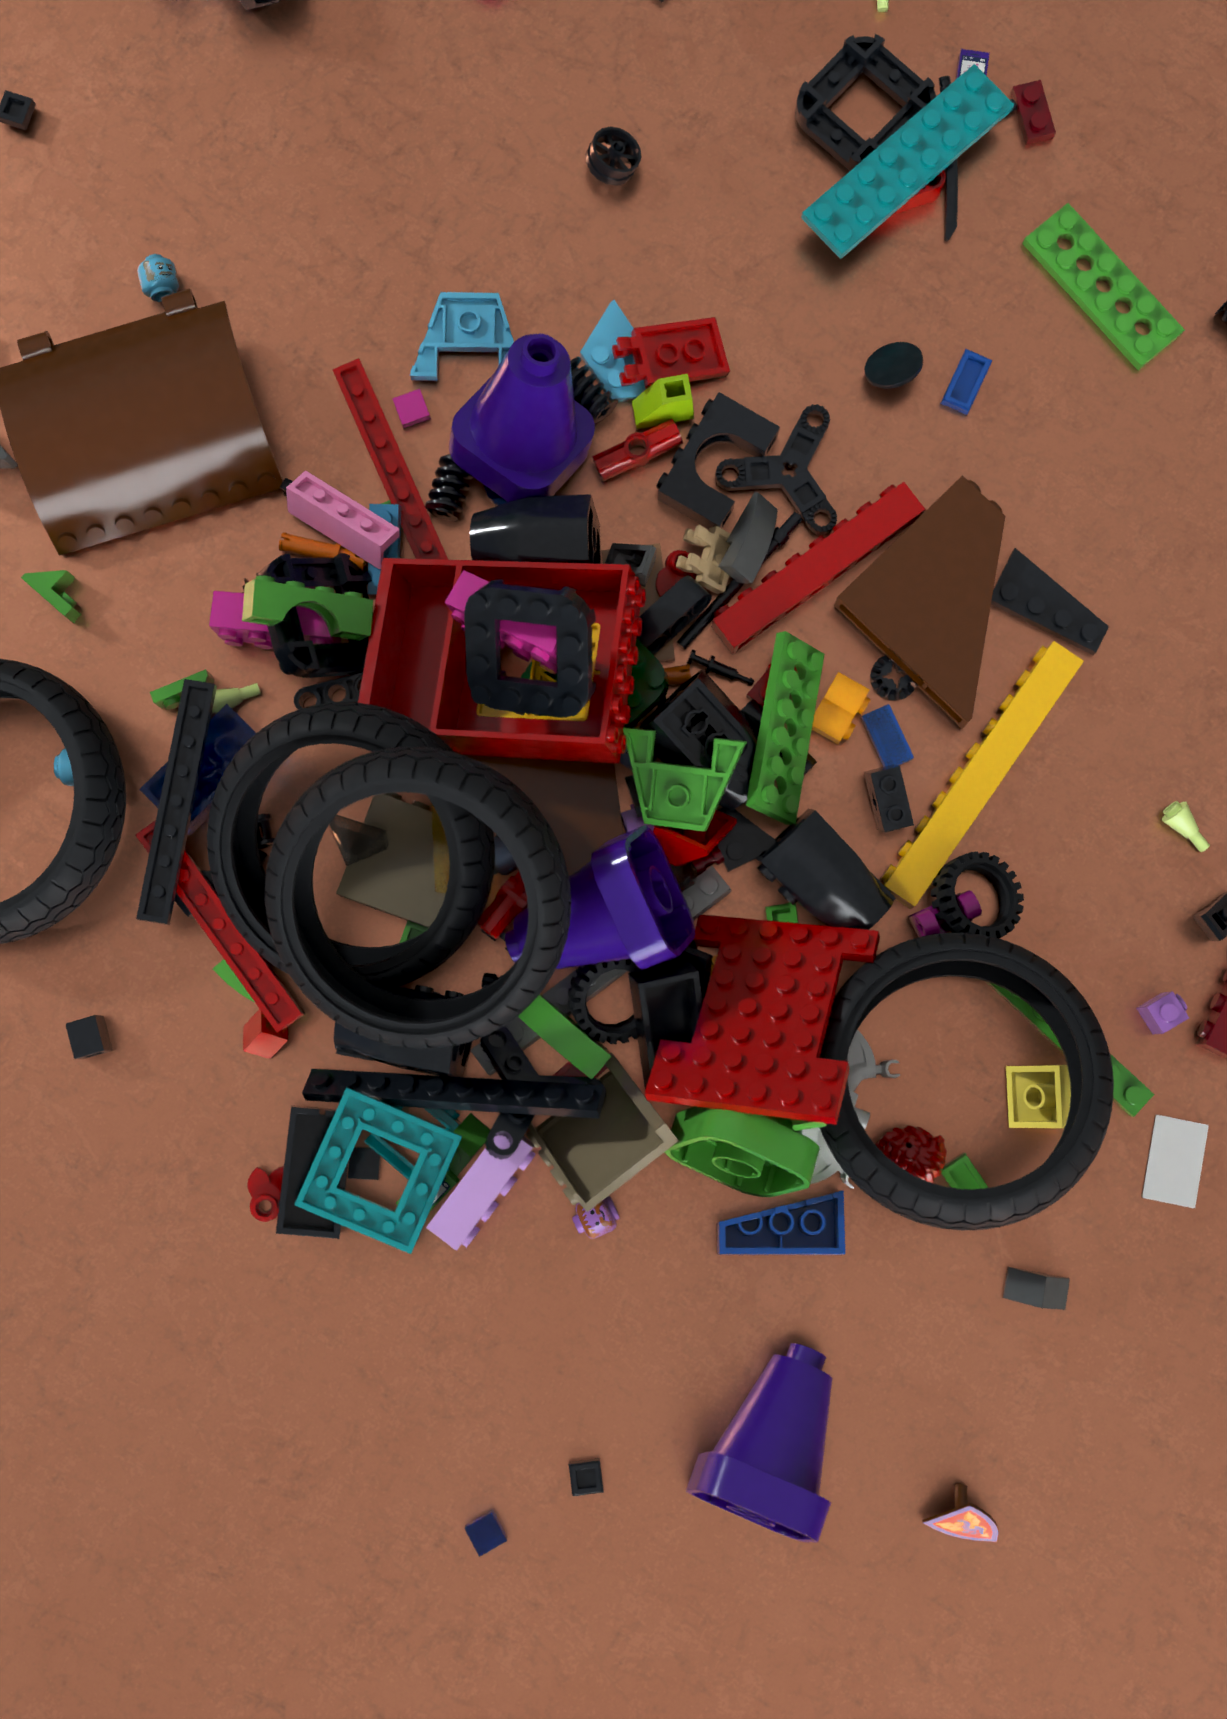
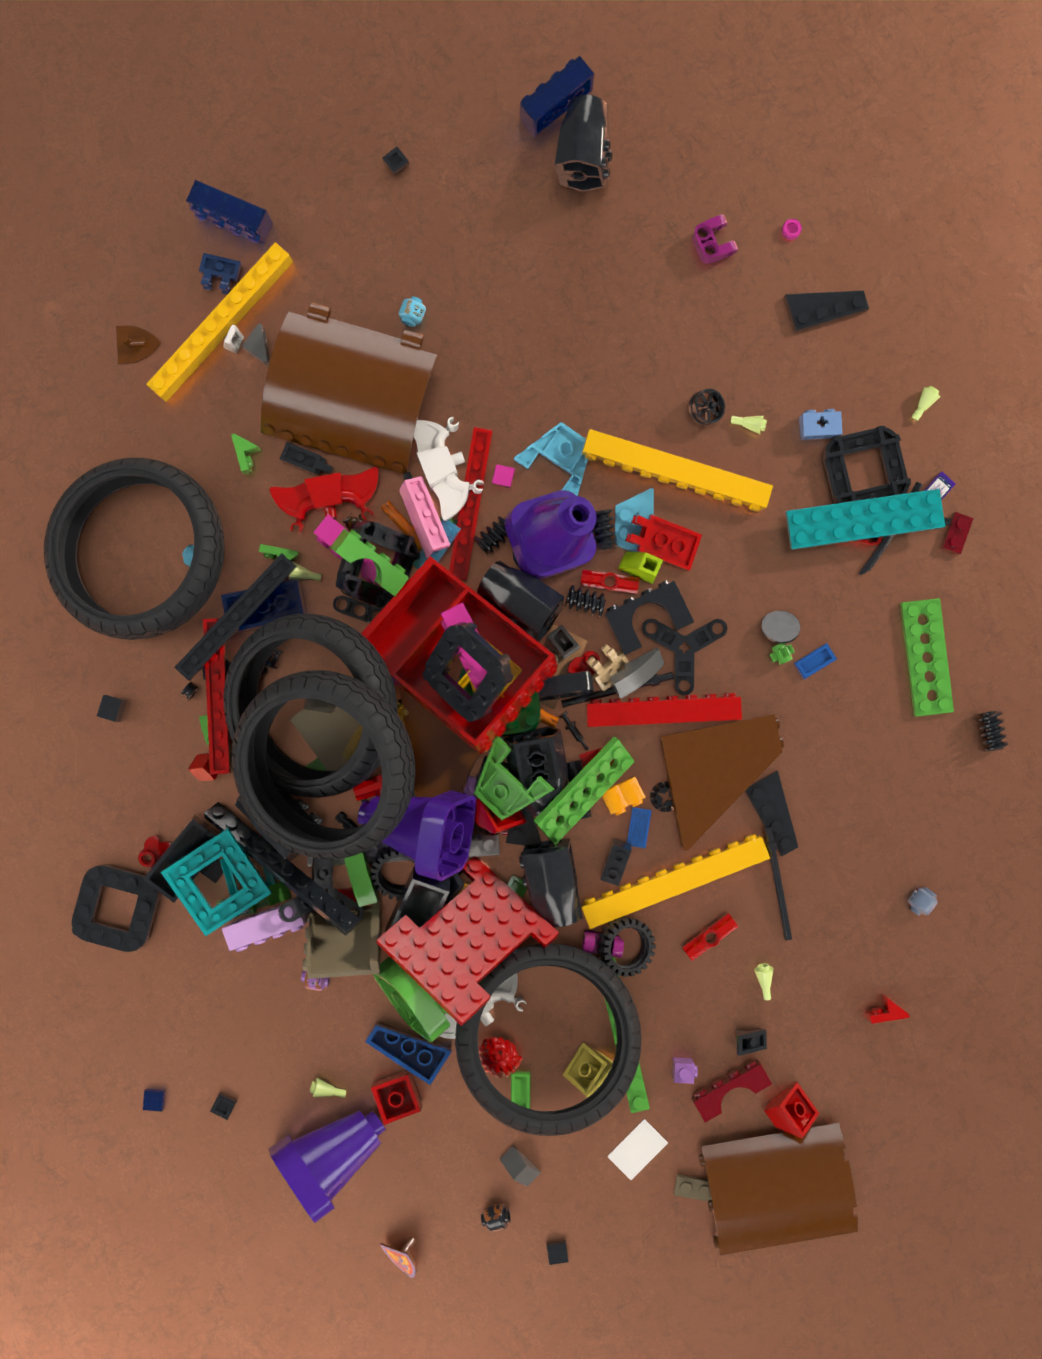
camera: 30 degrees right, 5 degrees up
none -> black plate [72,864,162,952]
none -> black bush [181,682,199,701]
none -> red torso [269,467,379,533]
none -> black hinge [279,442,334,475]
none -> yellowish green cone [310,1078,346,1098]
none -> red brick [371,1070,422,1125]
none -> white torso [413,417,484,521]
none -> black head [481,1203,511,1232]
none -> black tile [546,1240,569,1265]
none -> black piece [564,585,606,618]
none -> yellow brick [581,429,773,512]
none -> red piece [682,913,738,961]
none -> yellowish green cone [731,415,767,434]
none -> black bar [764,826,792,940]
none -> bright green gear [769,643,795,665]
none -> medium blue brick [799,409,842,440]

